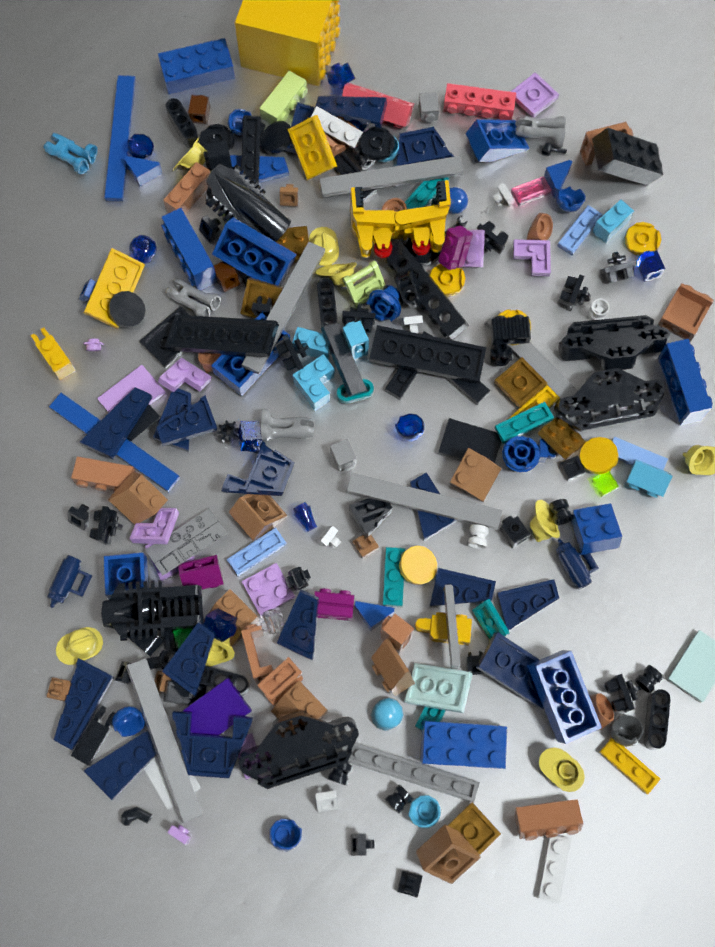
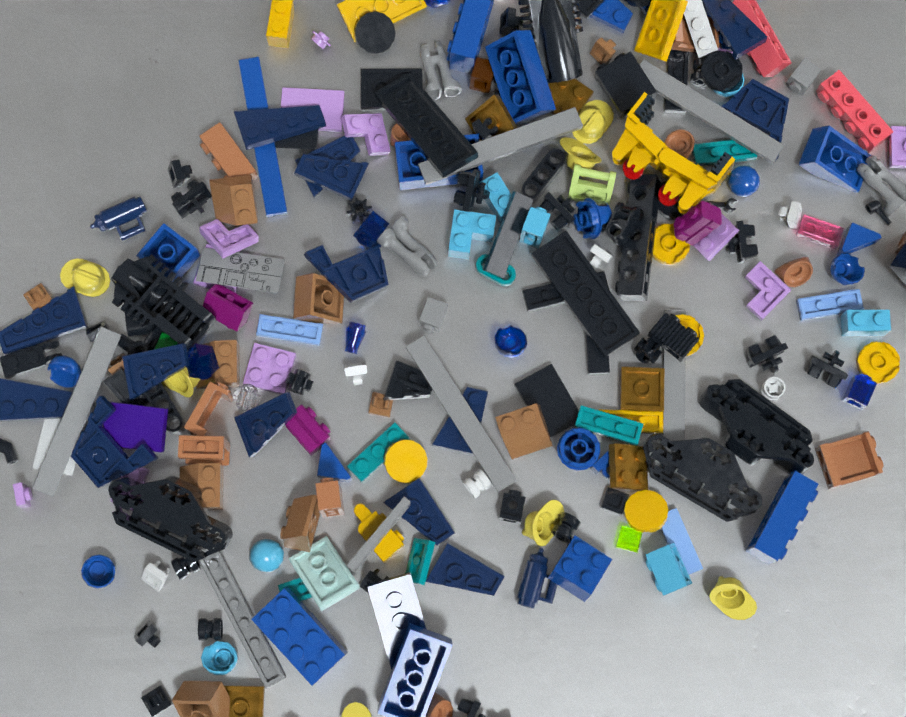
camera: 40 degrees right, 5 degrees up
none -> black panel [595,51,657,119]

